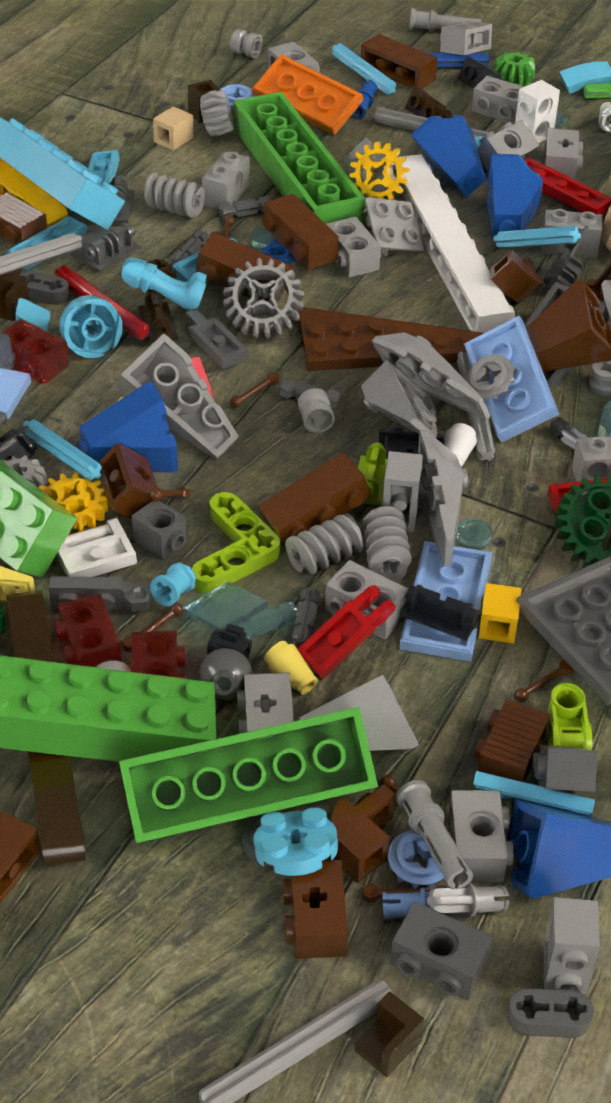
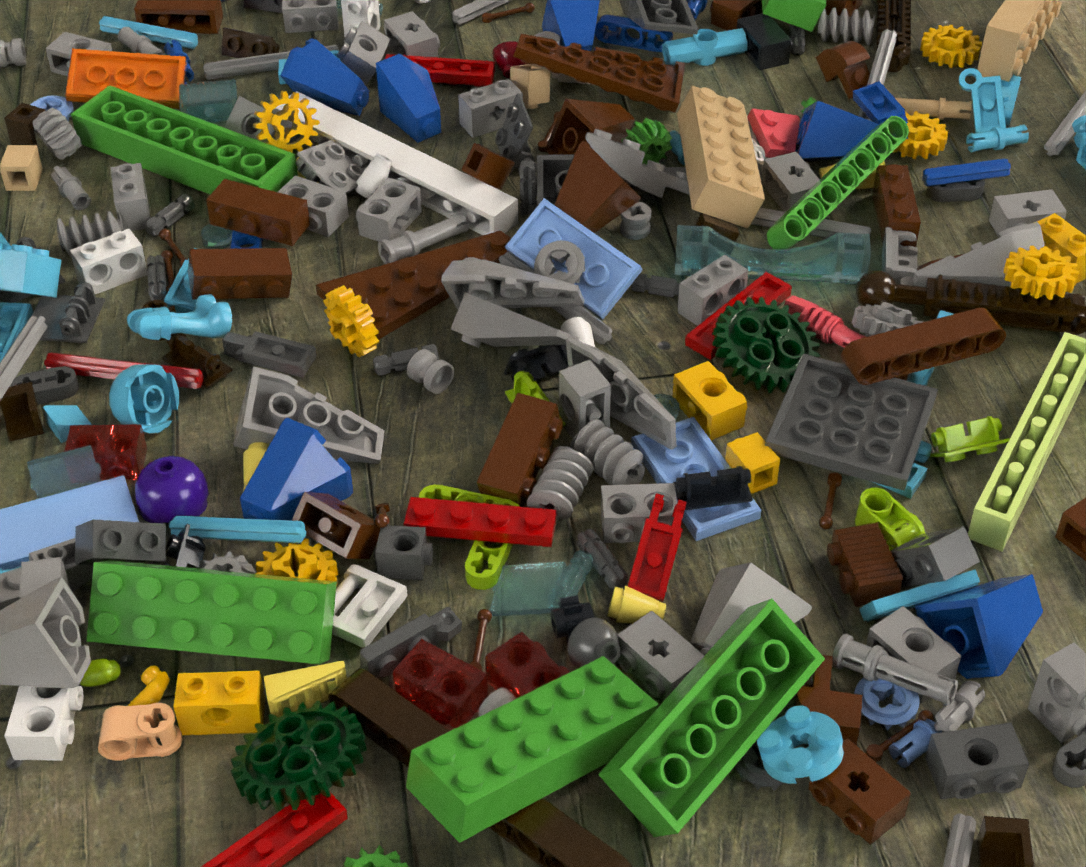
camera: 35 degrees left, 0 degrees up
medium azure bush [150,563,196,606] -> none
light grey gear [223,258,304,340] -> none
reddish brown hinge [230,373,279,408] -> none
medium azure axle [493,226,581,248] -> none
none -> light grey axle [51,166,91,210]
none -> white brick [70,229,147,294]
none -> light grey pin [118,27,165,55]
none -> dark purple cylinder [135,456,209,524]
none -> clear light blue brick [179,79,238,122]
none -> yellow gear [323,285,379,357]
none -> white cone [356,153,393,199]
none -> light grey brick [356,178,422,242]
none -> light grey pin [378,213,469,264]
none -> red plate [403,497,556,547]
none -> dark grey axle [519,160,537,215]
none -> yellow brick [672,361,748,441]

